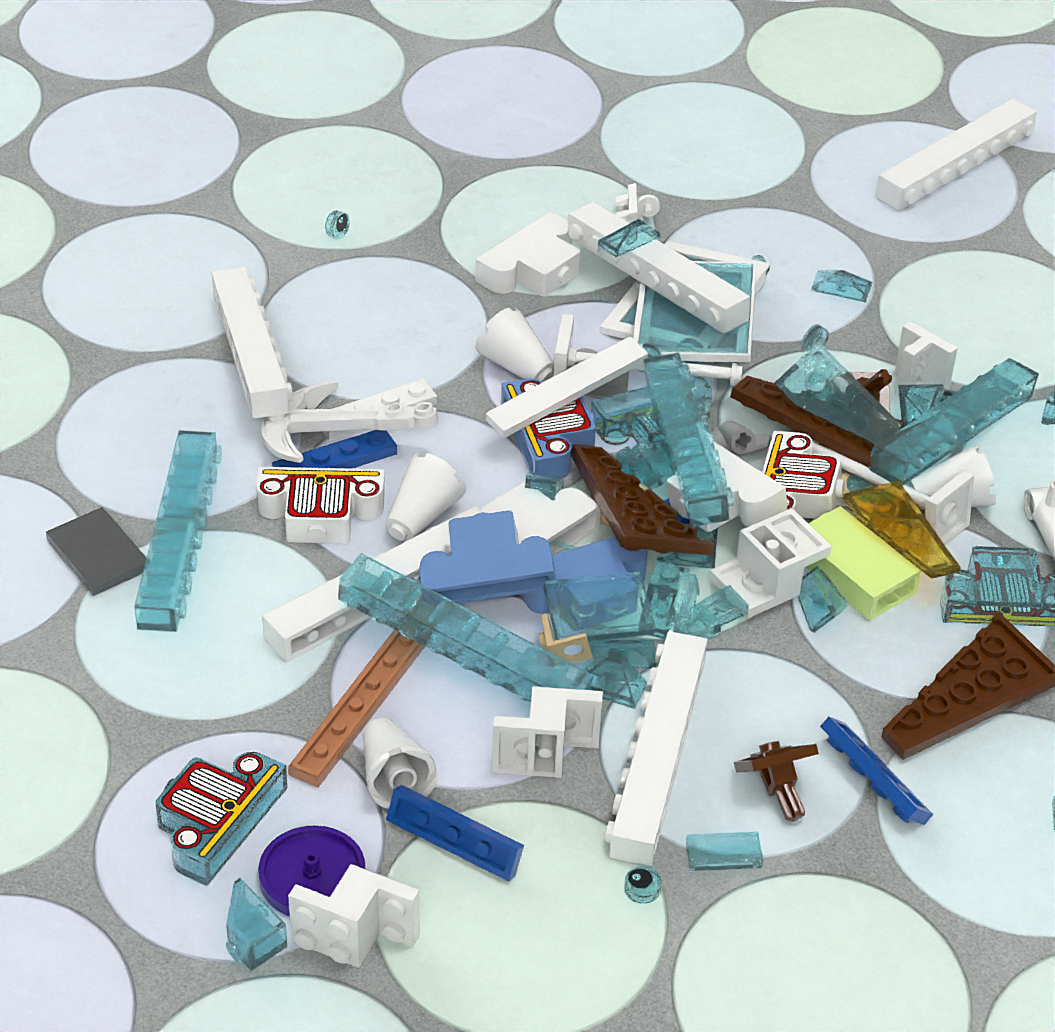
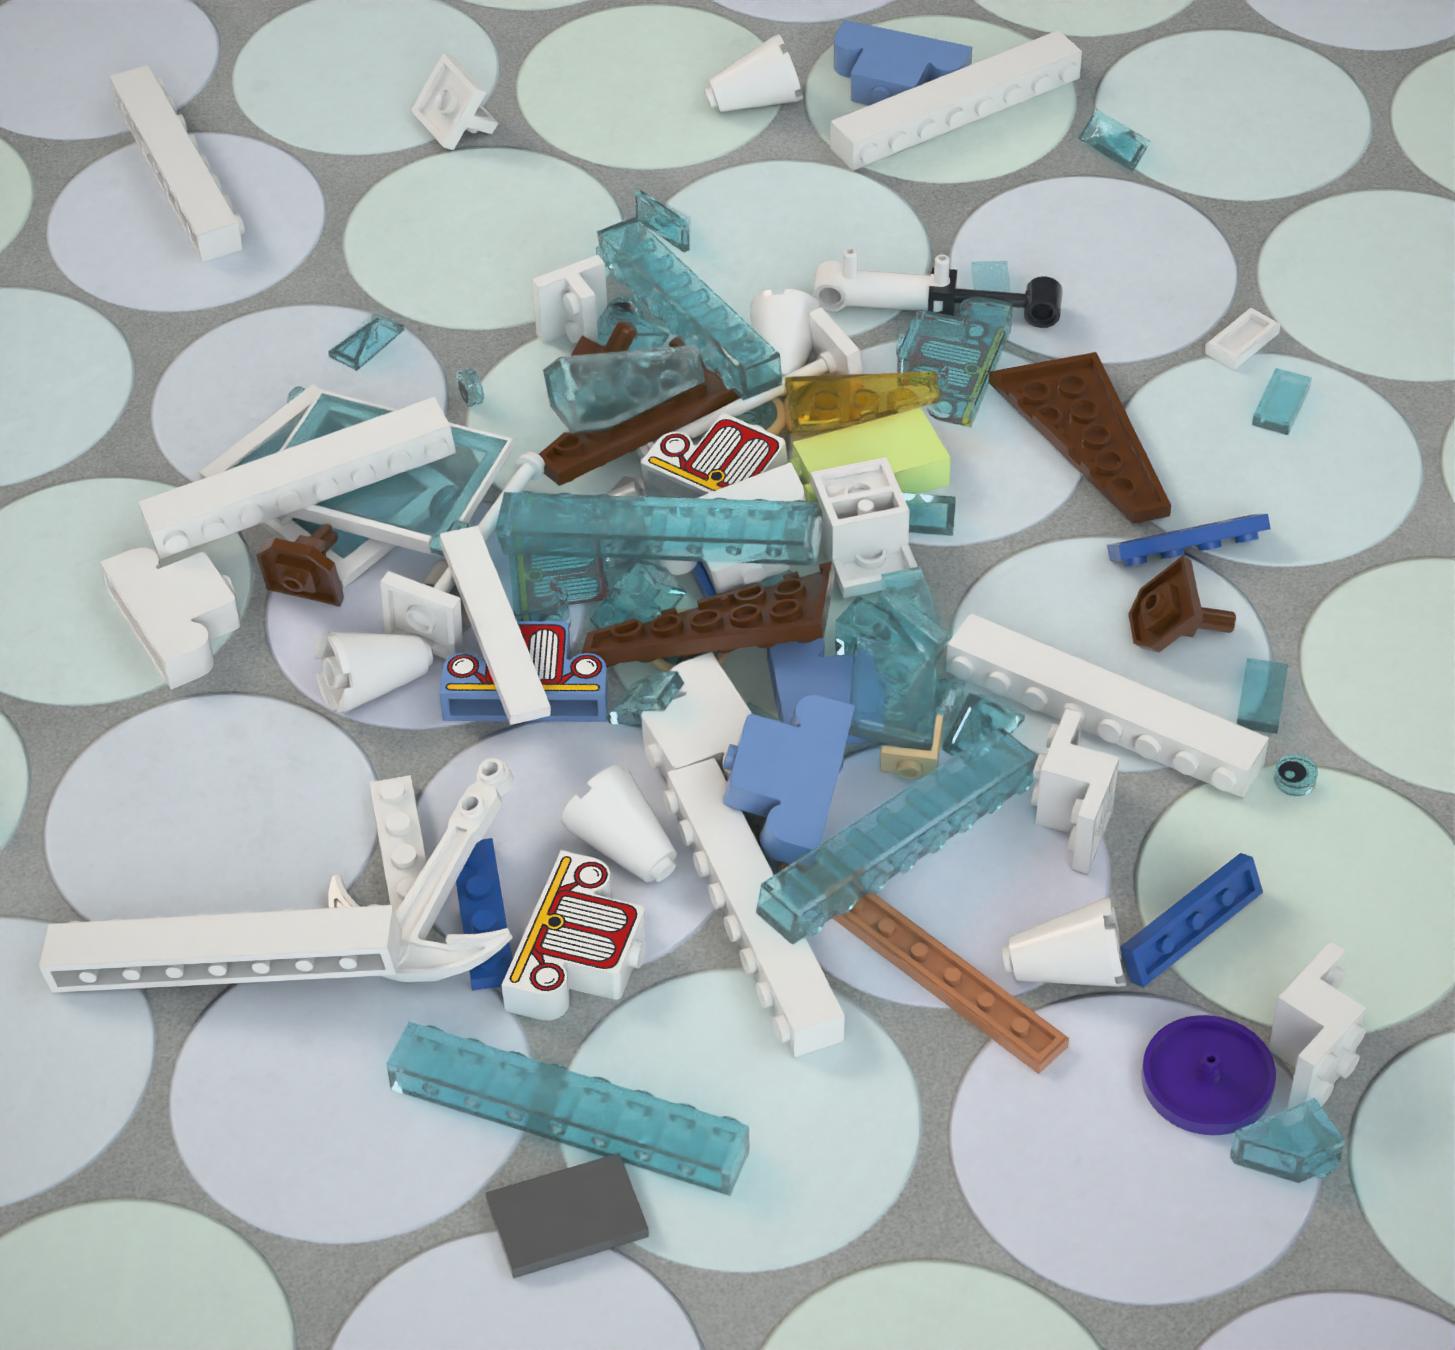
camera: 70 degrees left, 5 degrees up
brick [155,752,288,886] -> none
clear light blue slope [598,219,660,257] -> none
white hips [615,183,660,232] -> none
none -> reddish brown piece [256,524,344,607]

